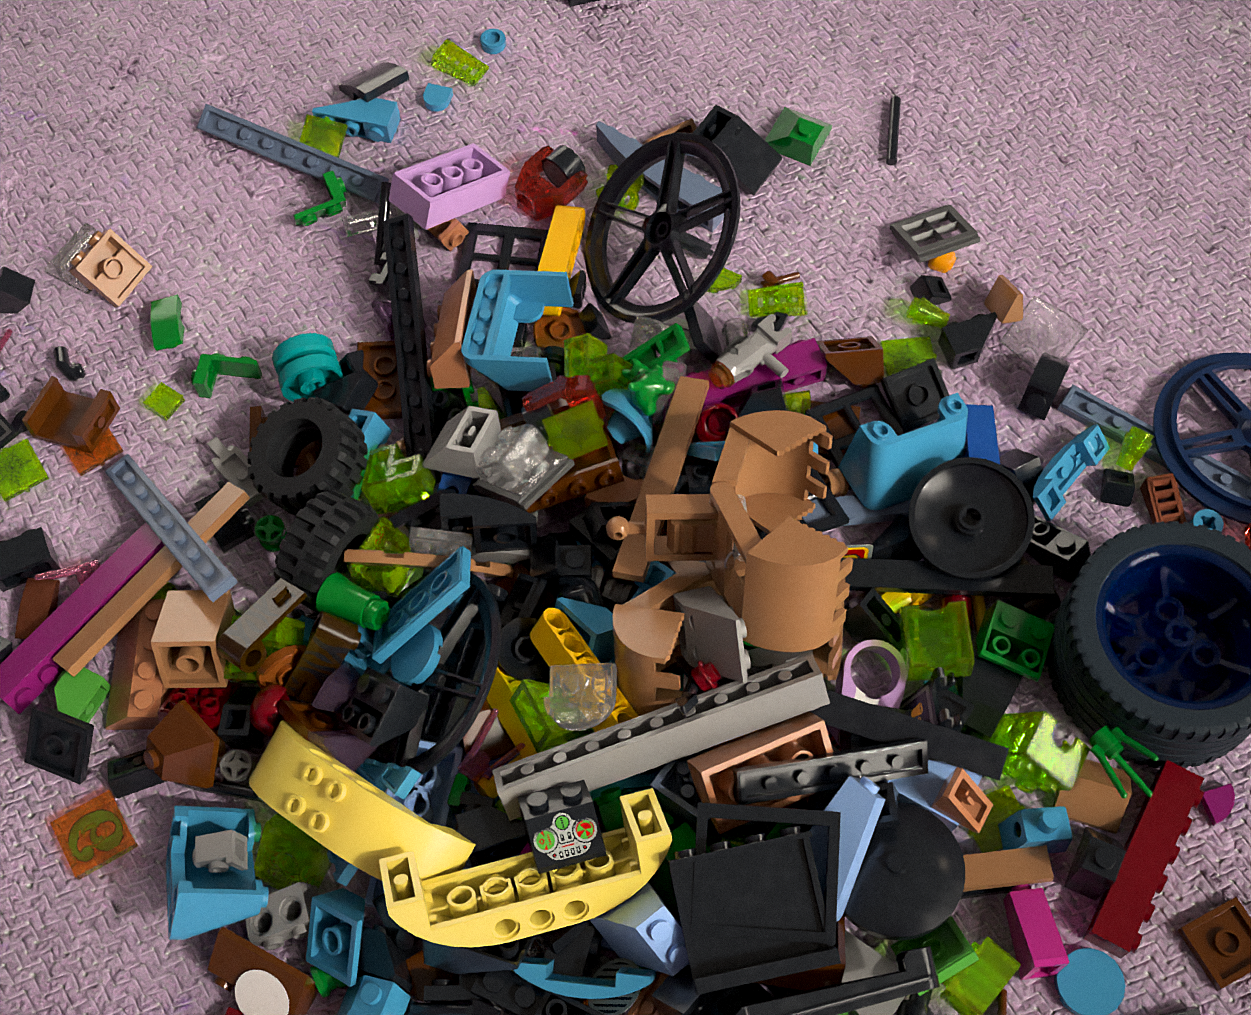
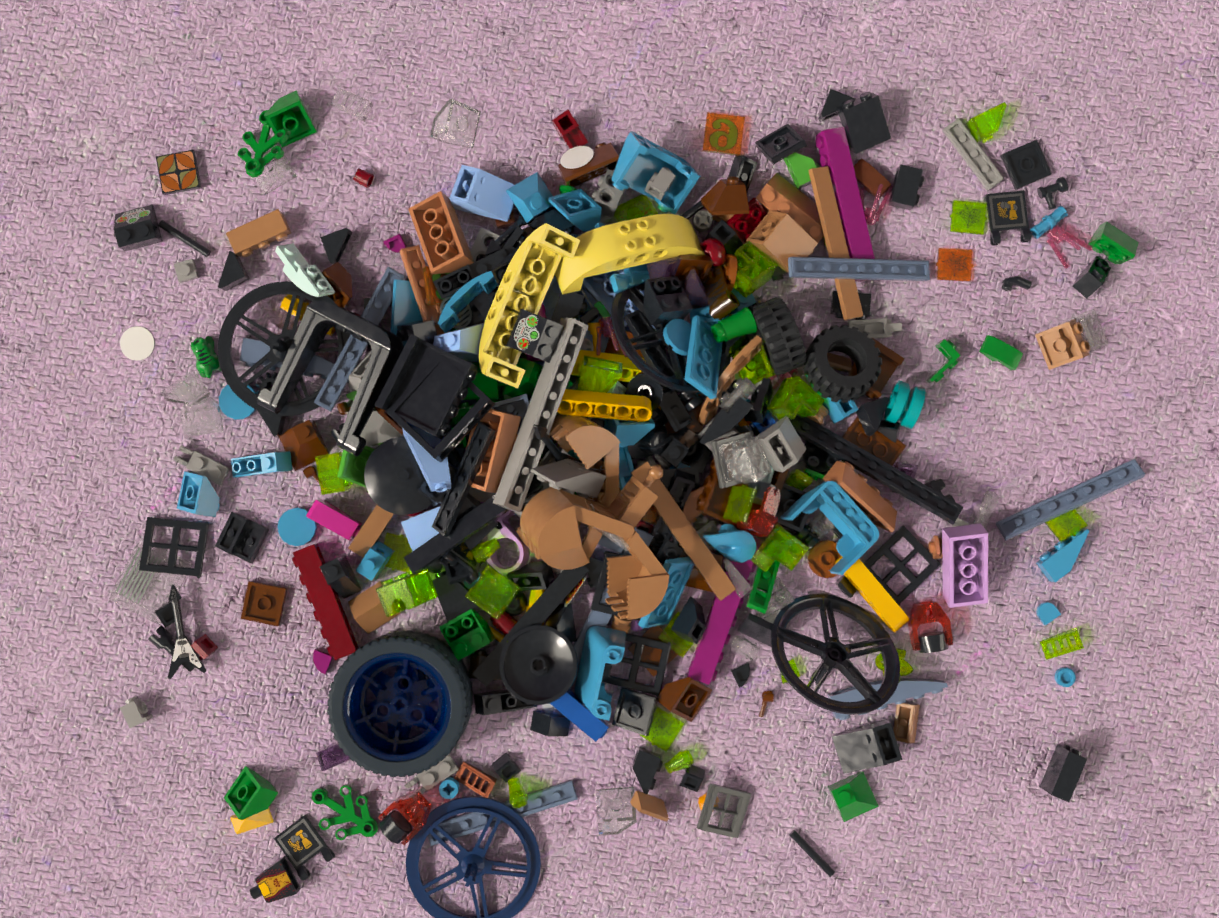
camera: 125 degrees right, 25 degrees up
reddish brown panel [22,376,120,453] -> none
clear neon green tile [142,382,185,421] -> none
dark brown door [217,578,307,673] -> none
green wheel [255,515,287,552] -> none
green bracket [293,170,347,227] -> none
black slope [339,62,409,102] -> none
black bar [374,182,391,266] -> none
clear slope [543,663,617,731] -> none
black slope [579,303,612,339] -> none
green animal [621,359,675,416] -> none
dark red plate [691,660,721,692] -> none
dark red hair [695,403,739,442] -> none
light grey piece [708,314,792,390] -> none
clear neon green slope [748,282,808,317] -> none
nougat slope [931,767,993,833] -> none
black brick [1017,352,1071,420] -> none
dark azure slope [1033,424,1110,521] -> none
green plant [1088,725,1159,798] -> none
none -> clear neon green cone [471,538,501,563]

